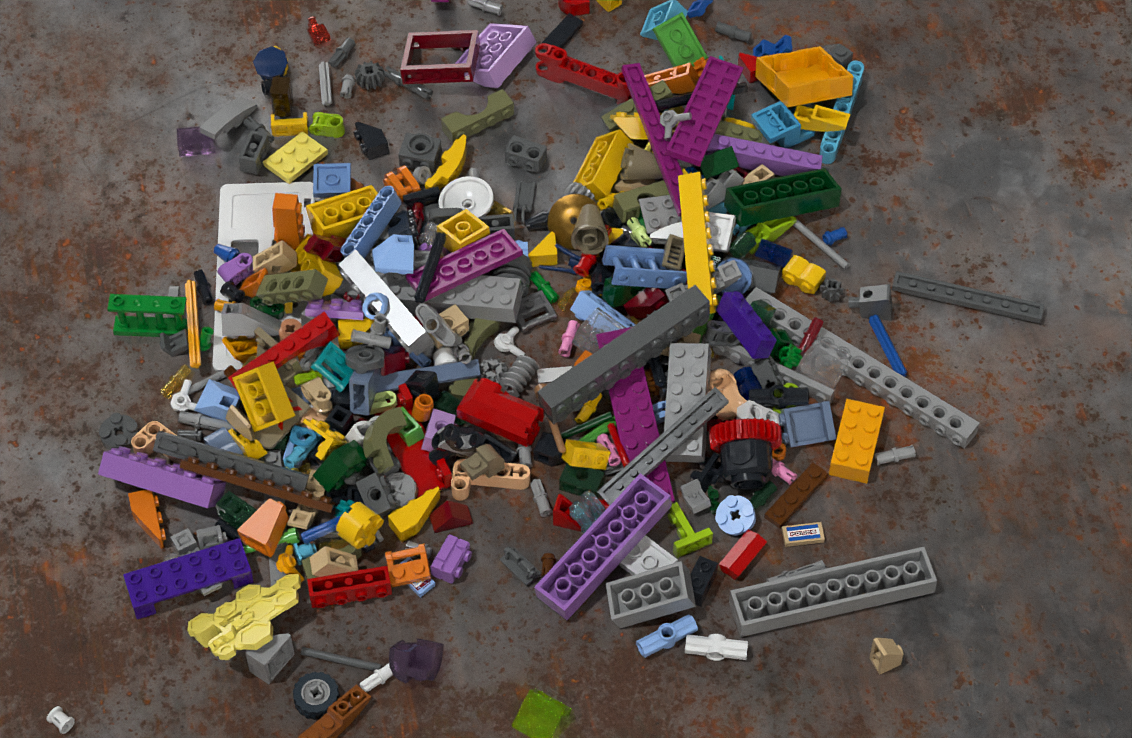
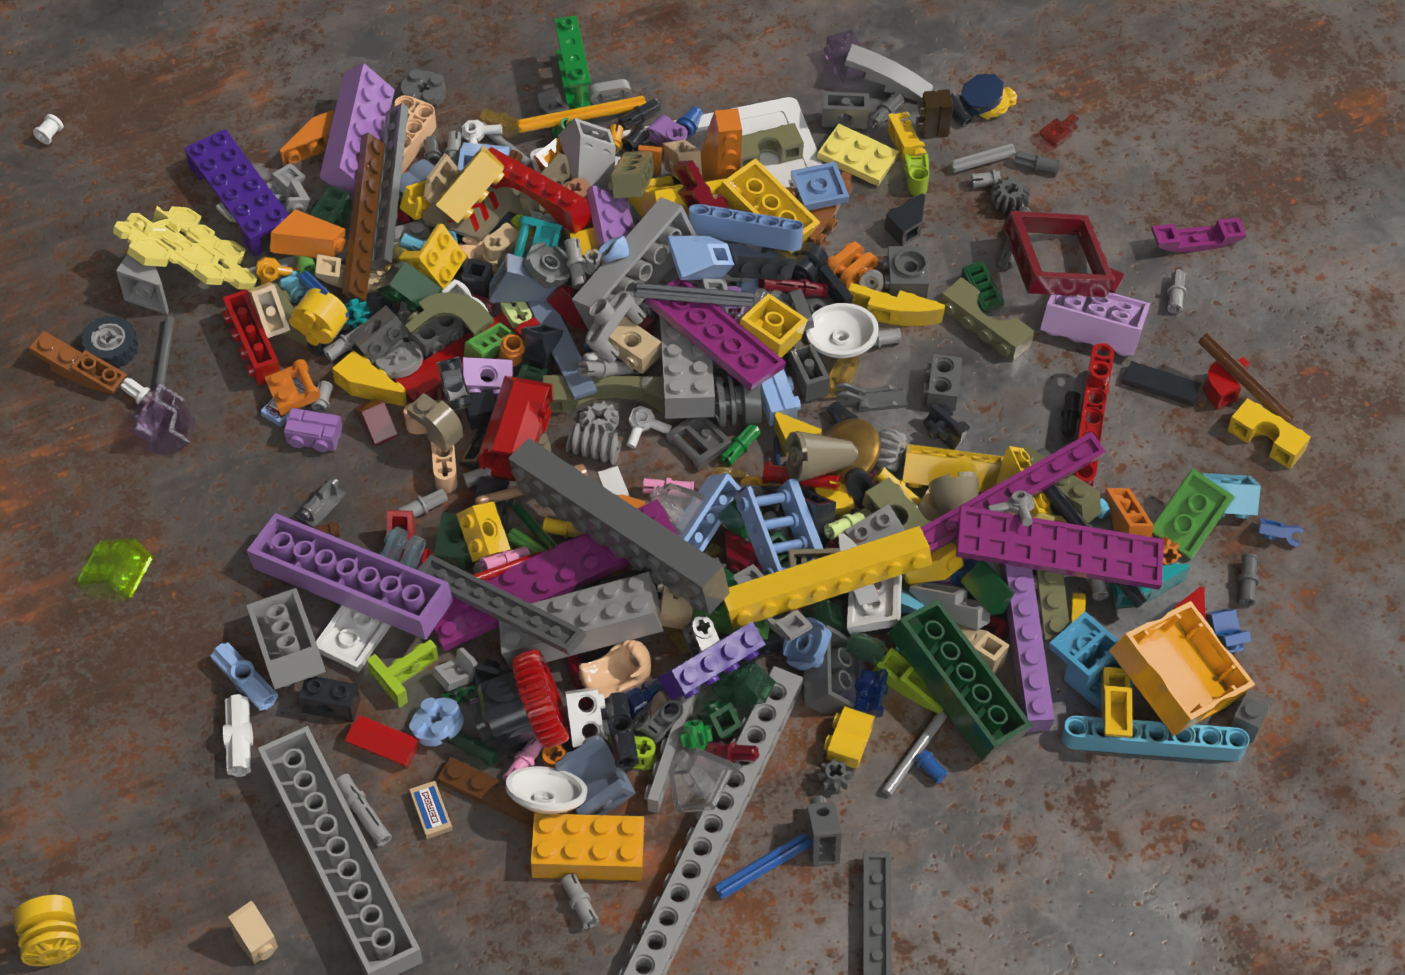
camera: 75 degrees right, 0 degrees up
none -> white dish [505,766,587,814]
none -> olive arch [741,123,804,168]
none -> black hips [923,403,970,450]
none -> dark green slope [961,261,1004,313]
none -> black axle [1061,391,1081,438]

